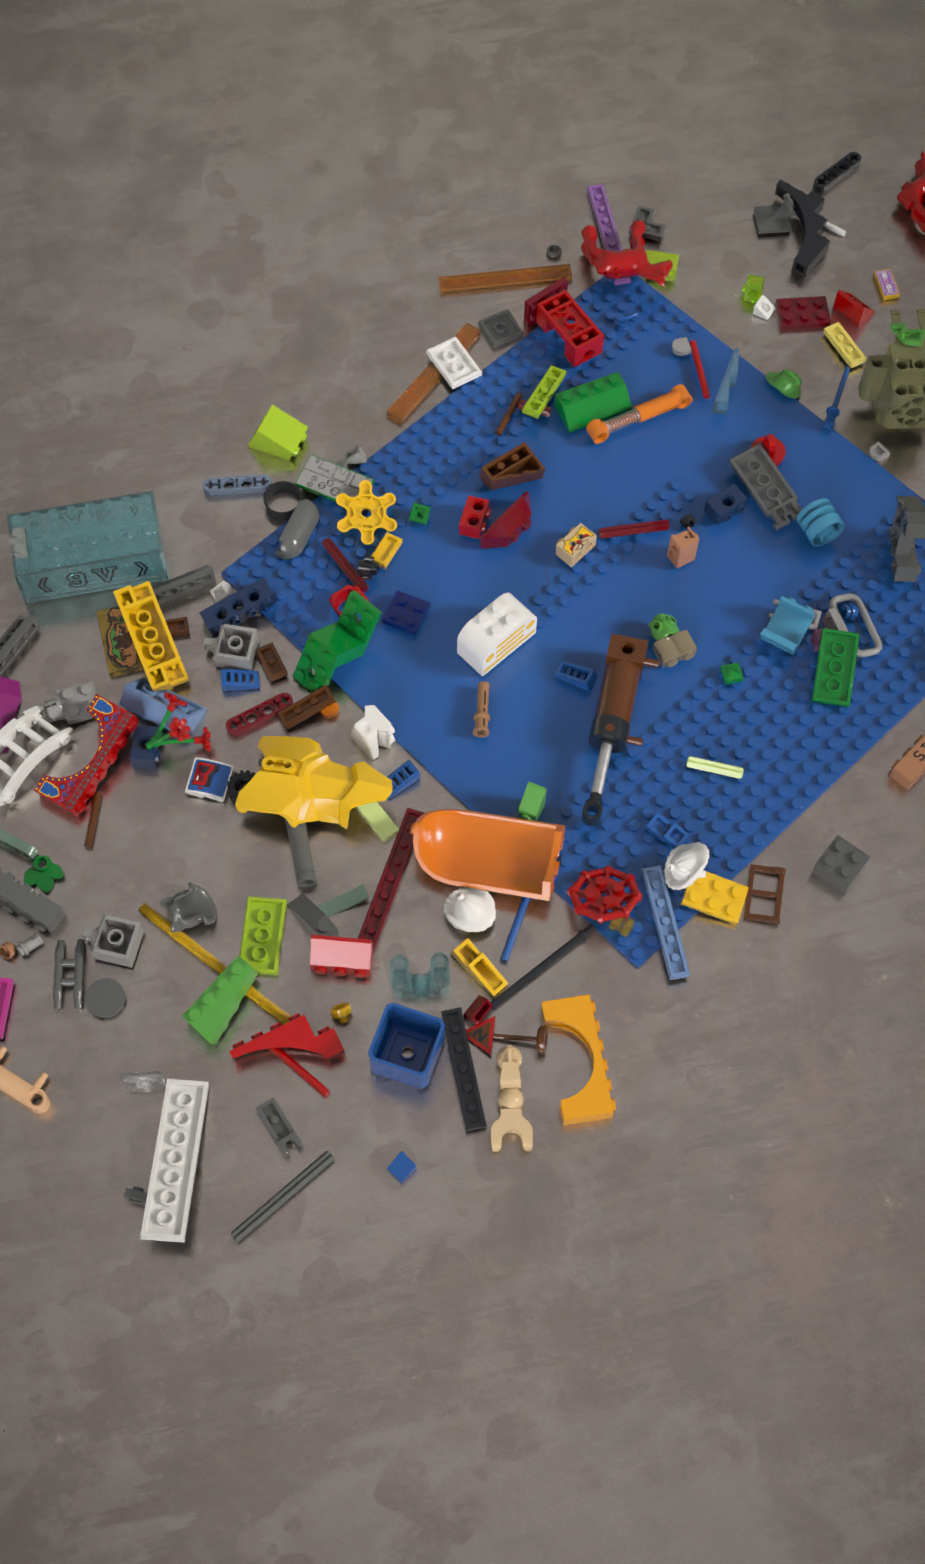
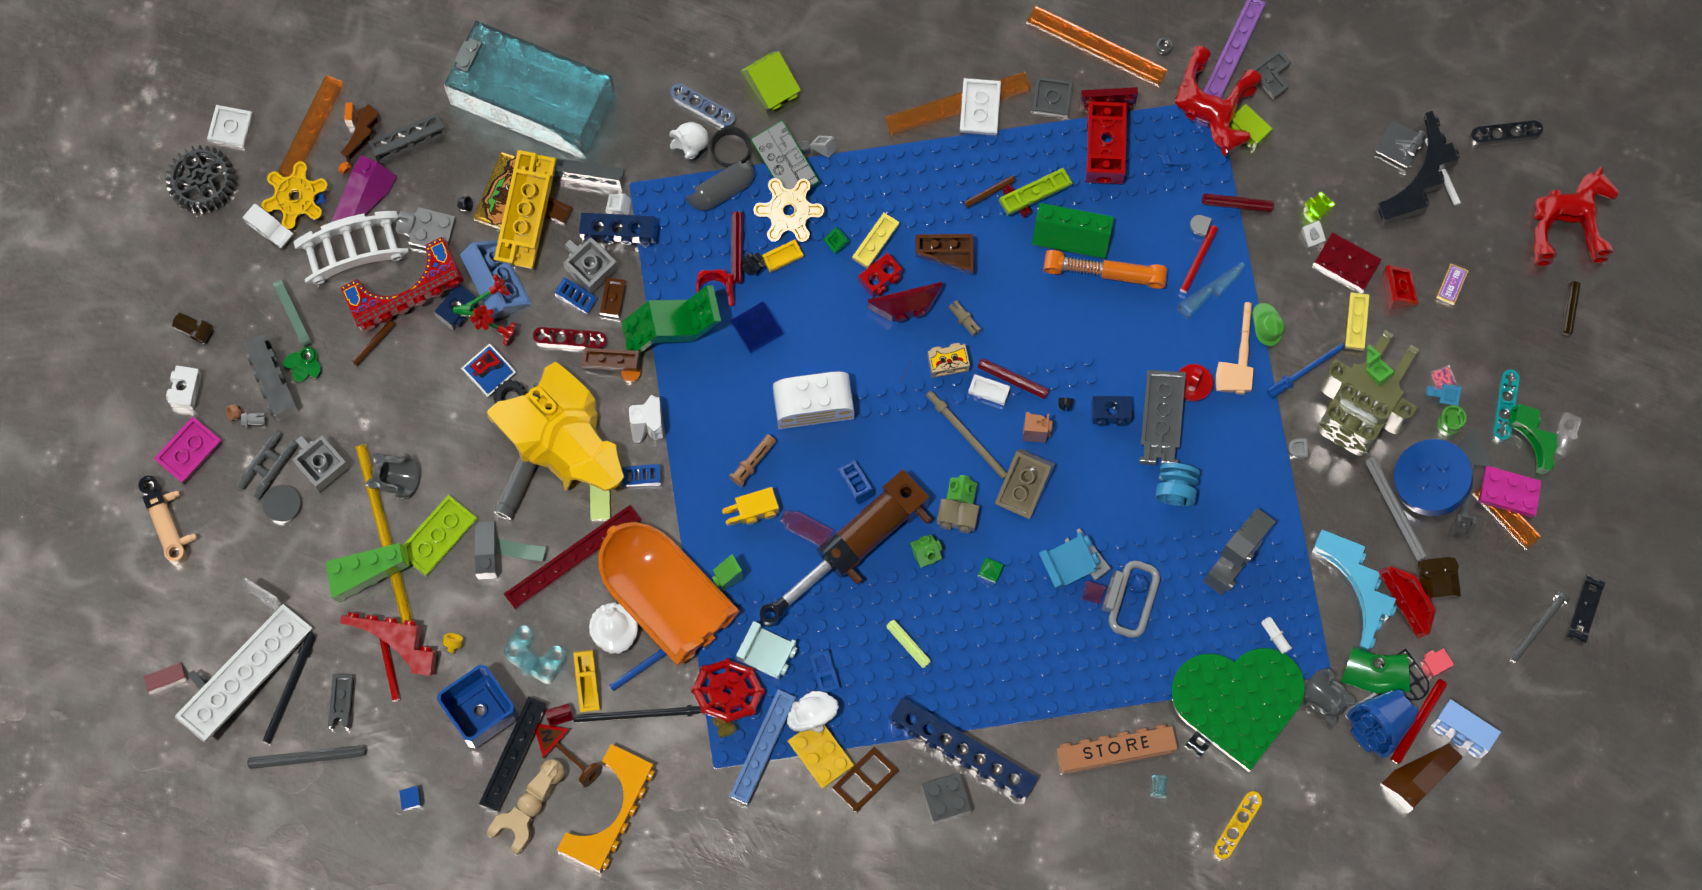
camera: 35 degrees right, 10 degrees up
slope [310,935,373,978] -> none
green tile [811,628,860,707] -> none
none -> slope [144,662,188,695]
none -> black bar [262,633,315,744]
none -> black hinge [456,196,473,211]
none -> white hair [669,122,709,159]
none -> yellow hinge [722,487,779,526]
none -> light aqua panel [736,621,798,679]
none -> clear pink hinge [780,510,833,546]
none -> light yellow plate [852,213,900,268]
none -> dark blue brick [889,697,1038,800]
none -> bright green brick [910,534,942,568]
none -> dark tan bar [926,390,1007,479]
none -> dark tan pin [948,300,981,337]
none -> white tile [968,374,1011,405]
none -> dark tan slope [995,448,1055,519]
none -> dark red axle [1201,193,1274,212]
none -> light nougat piece [1216,302,1253,395]

